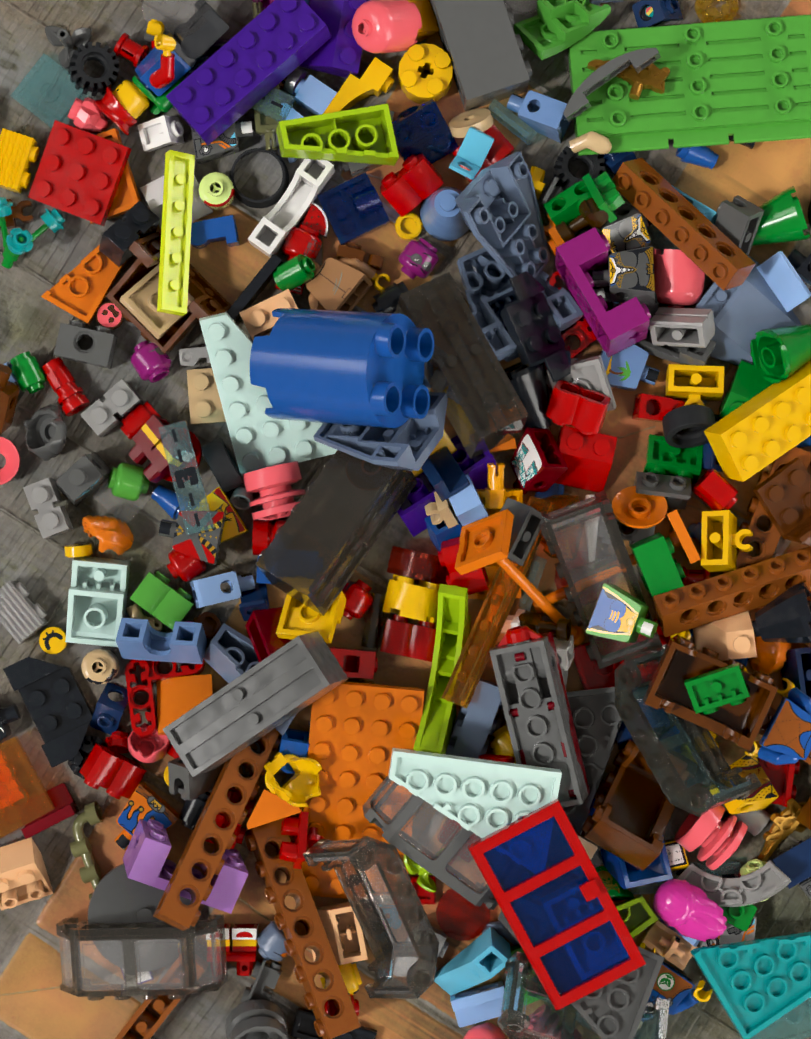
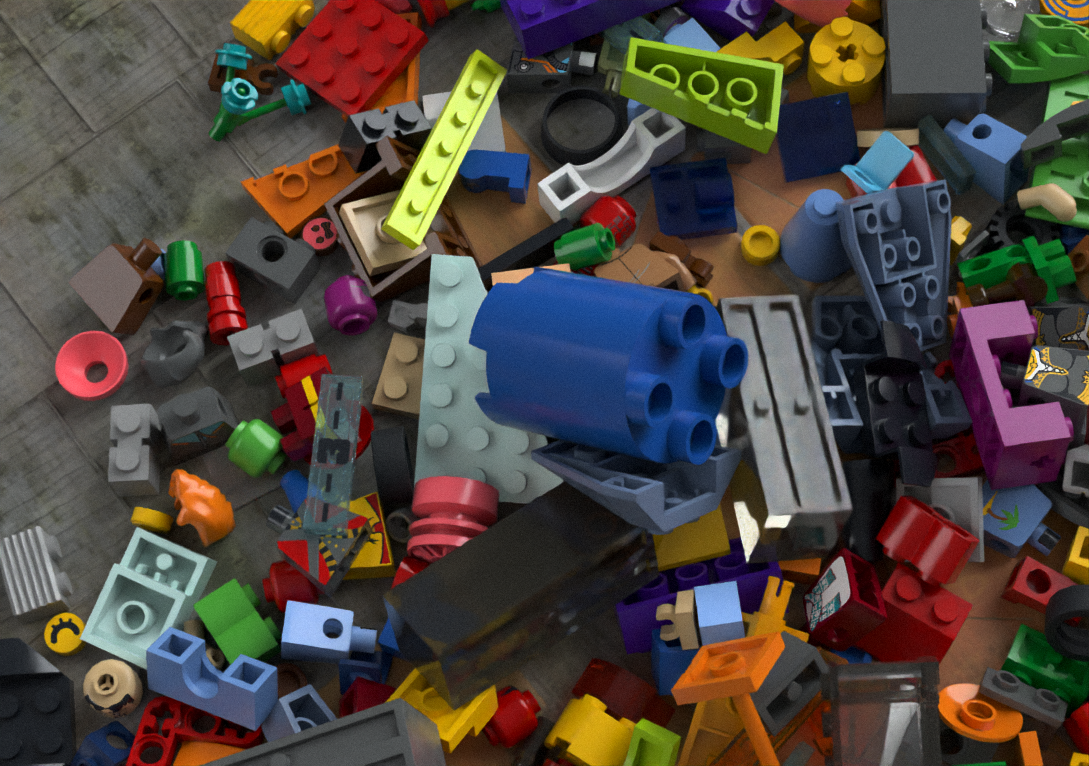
camera: 25 degrees right, 20 degrees down
white bracket [137,115,184,152] -> none
yellowish green head [198,172,235,210] -> none
red tile [302,202,329,238] -> none
red brick [380,153,444,217] -> none
magenta head [398,238,439,280] -> none
dark blue panel [421,447,470,502] -> none
red brick [438,537,490,595] -> none

